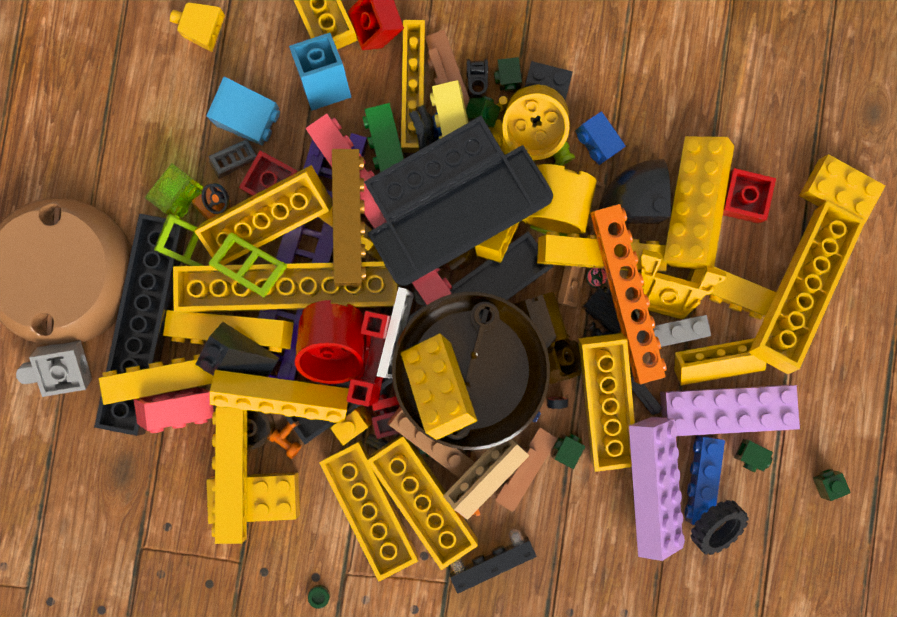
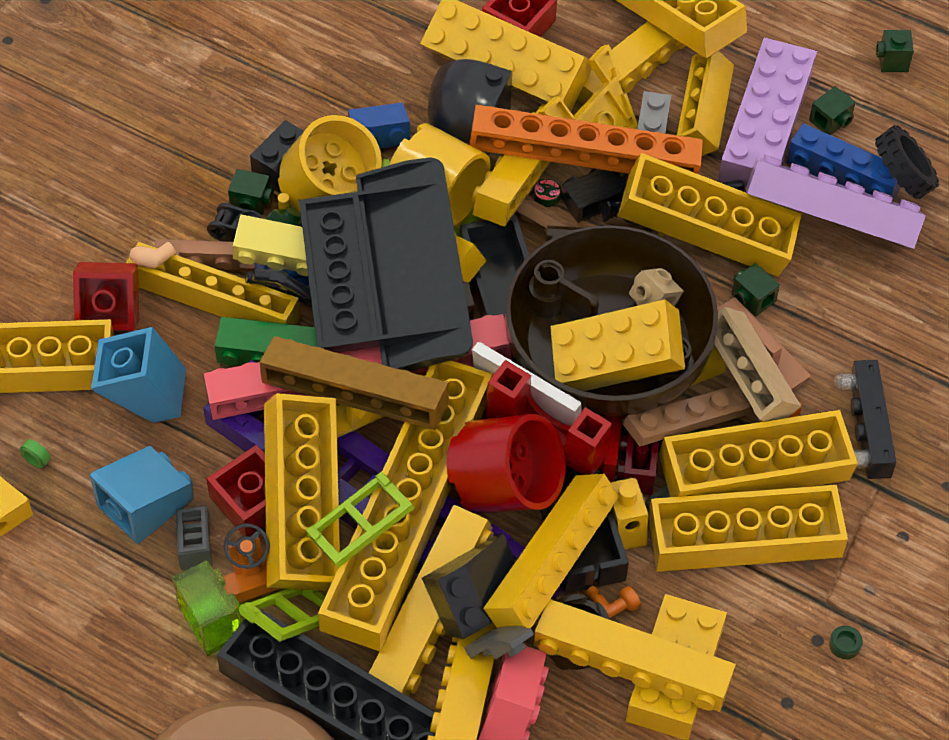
camera: 70 degrees left, 30 degrees down
none -> bright green tile [19,439,51,468]
none -> light nougat arm [130,242,176,268]
none -> dark grey slope [464,626,534,659]
none -> tan brick [628,268,684,307]

